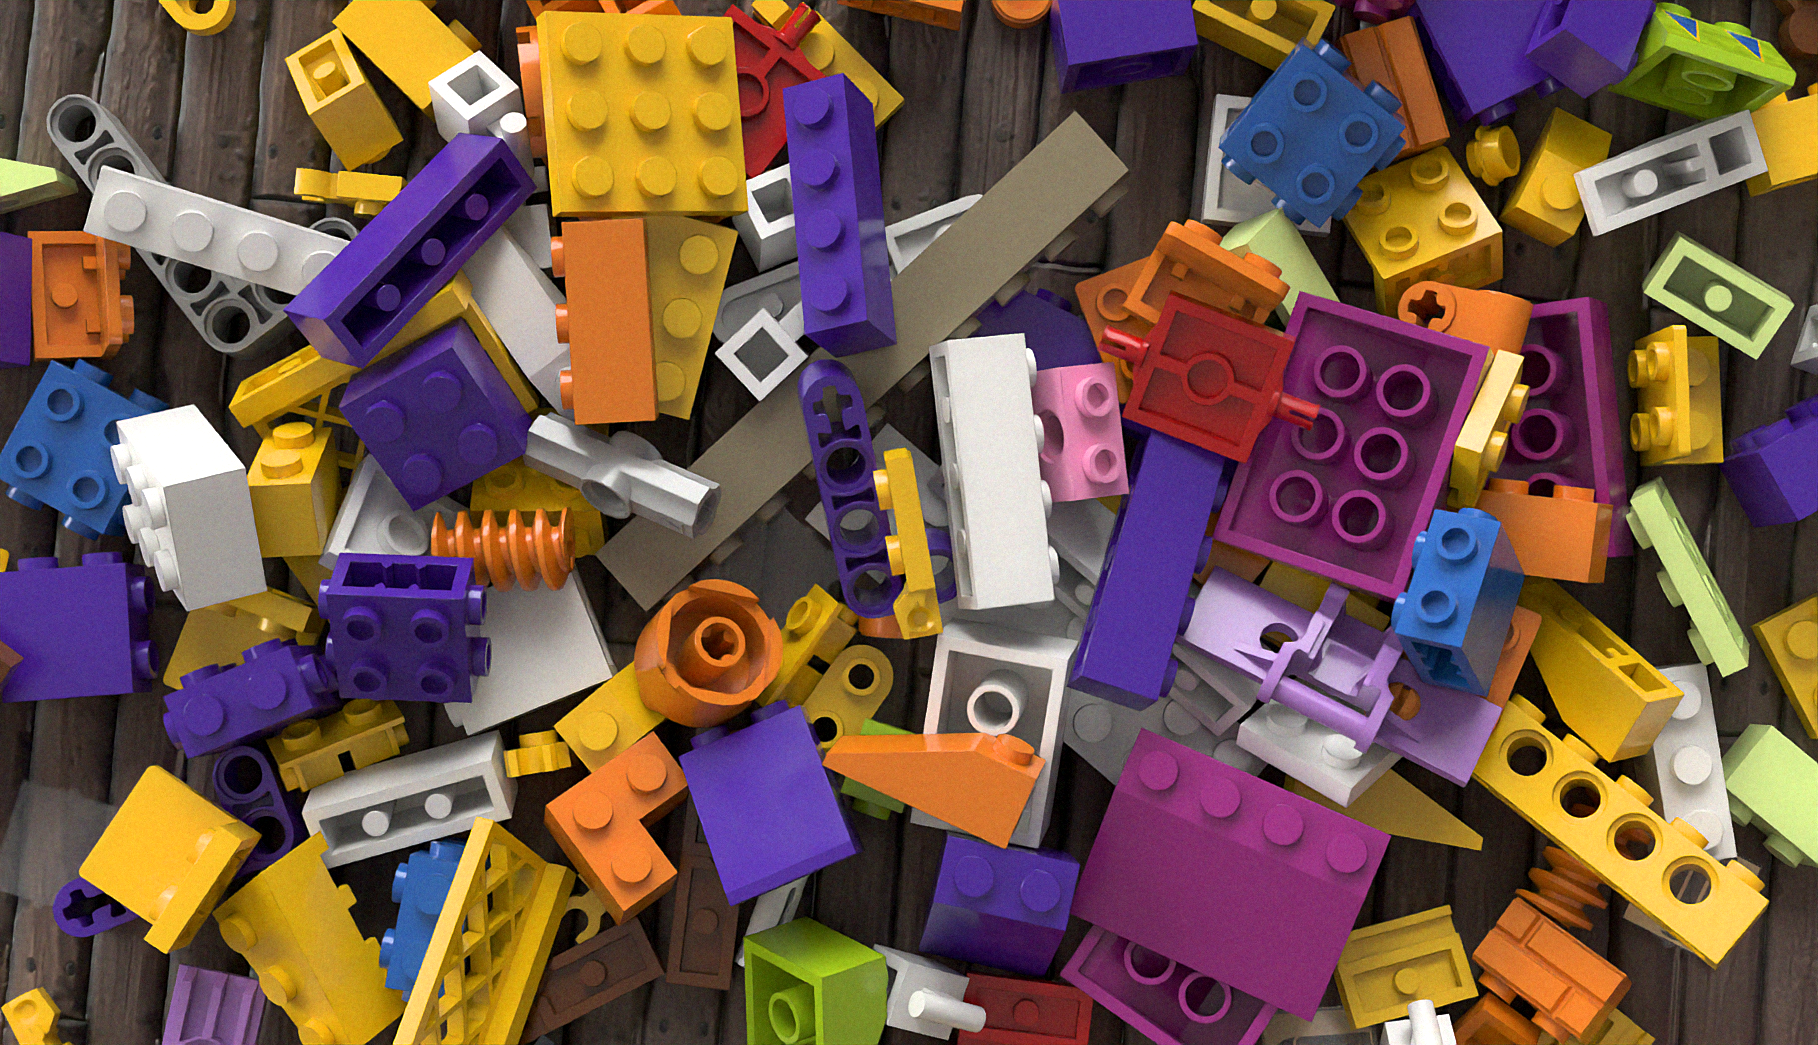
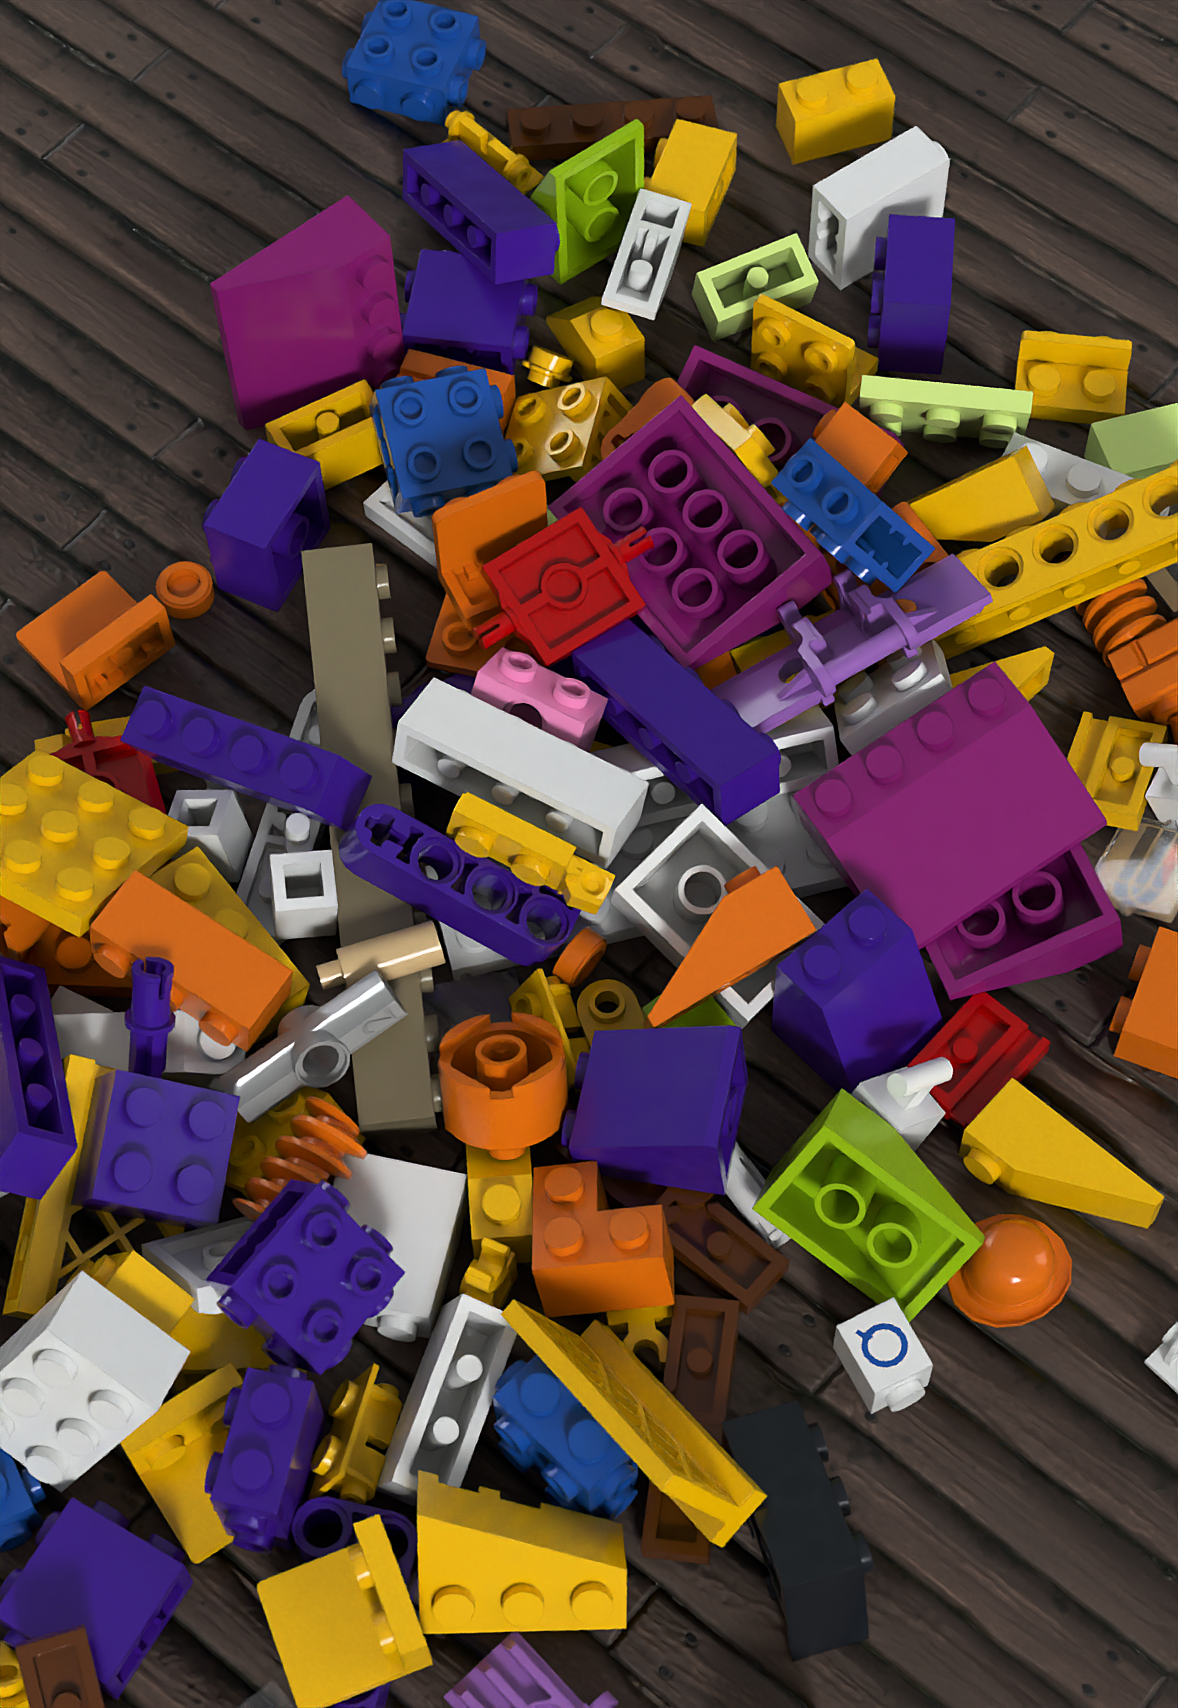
camera: 50 degrees left, 25 degrees down
none -> dark purple axle [124,957,176,1079]
none -> tan cylinder [316,920,445,990]

